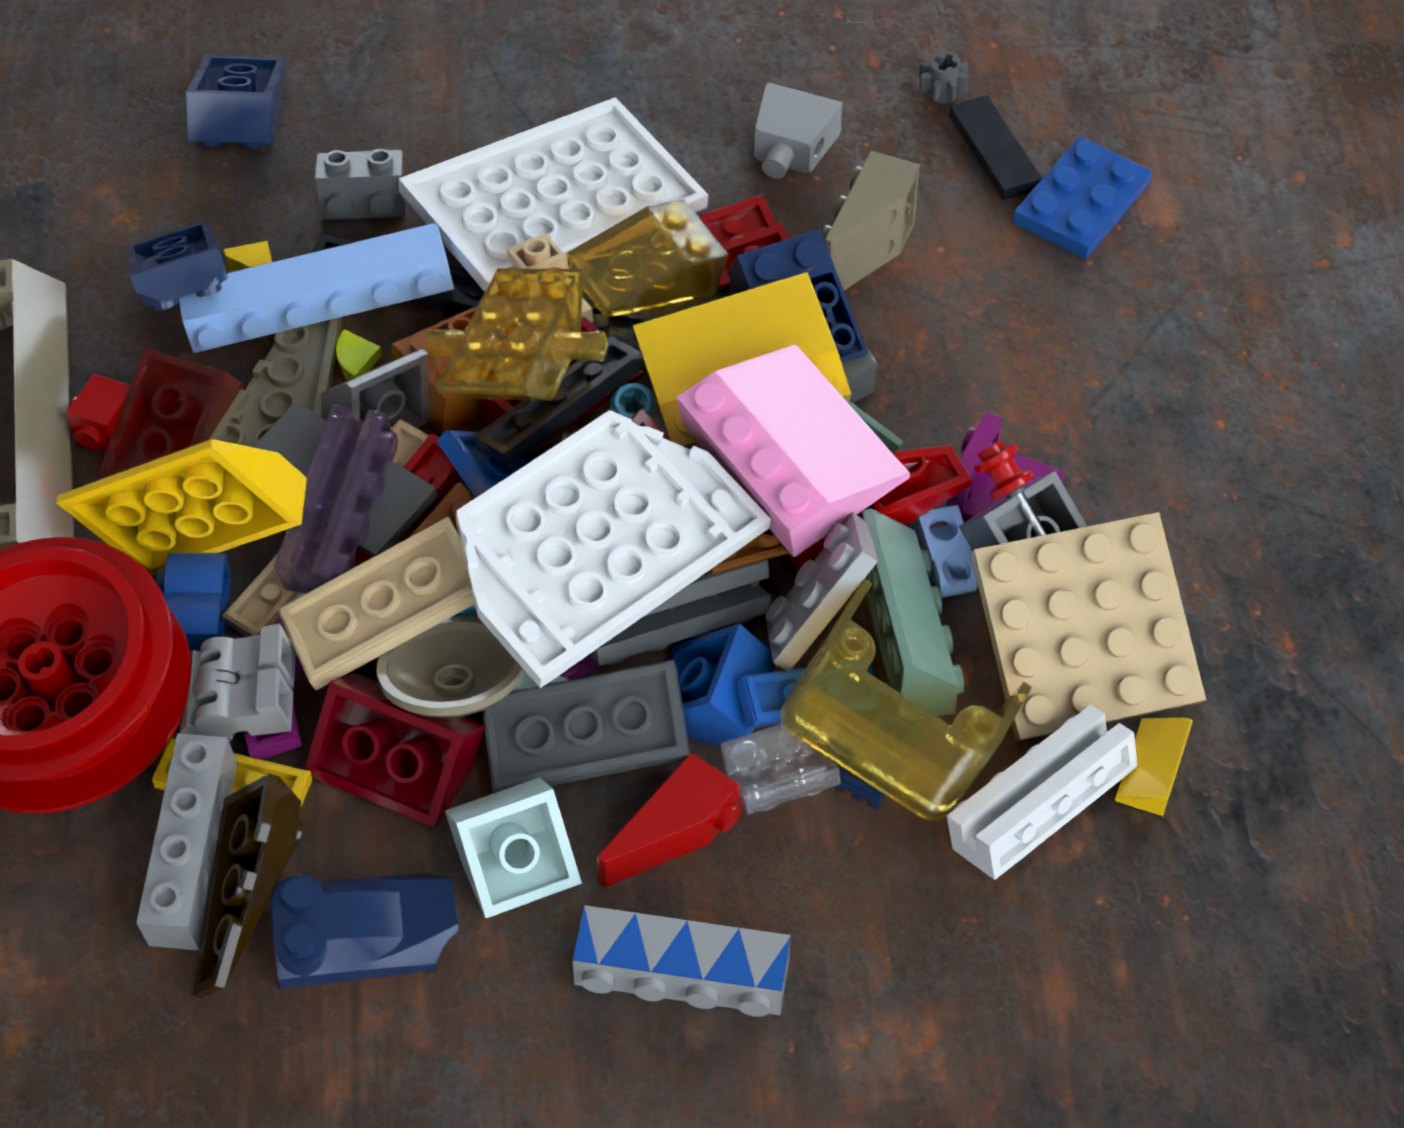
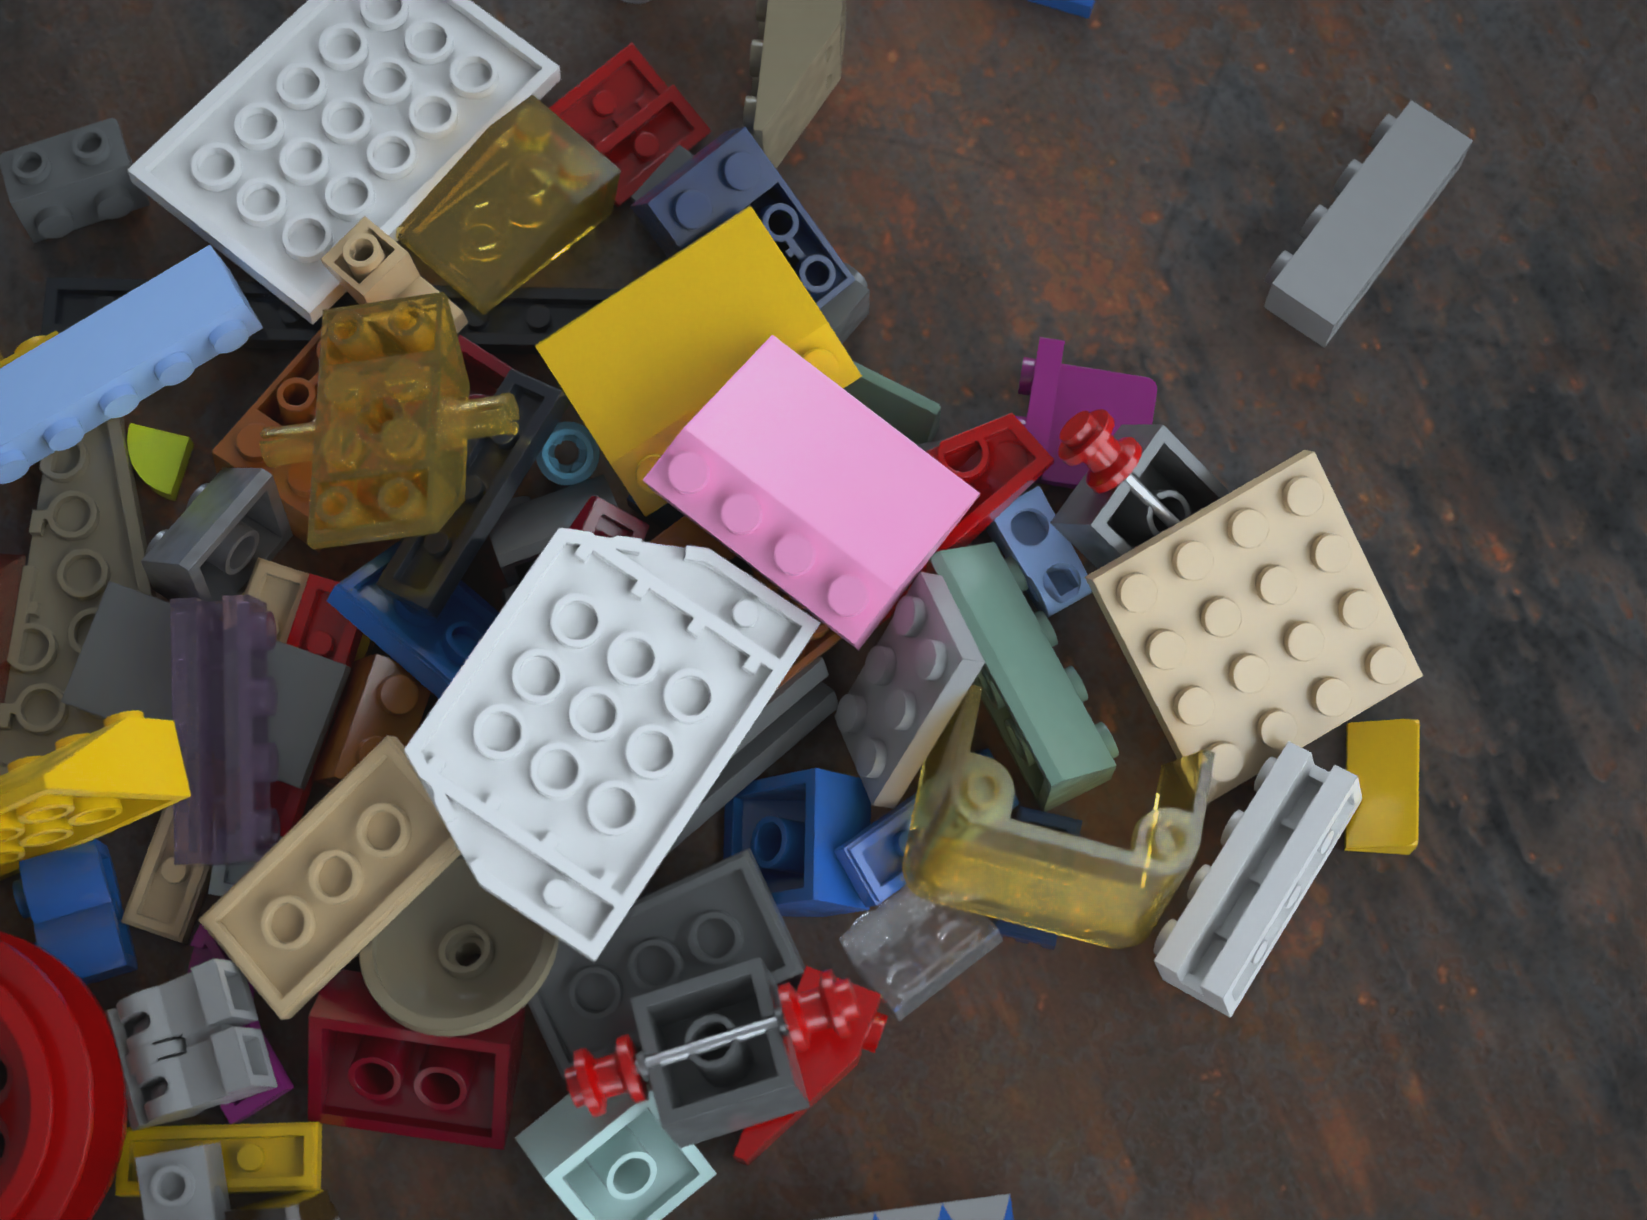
camera: 15 degrees left, 20 degrees up
none -> dark grey brick [565,957,861,1148]
none -> light grey brick [1263,100,1473,348]

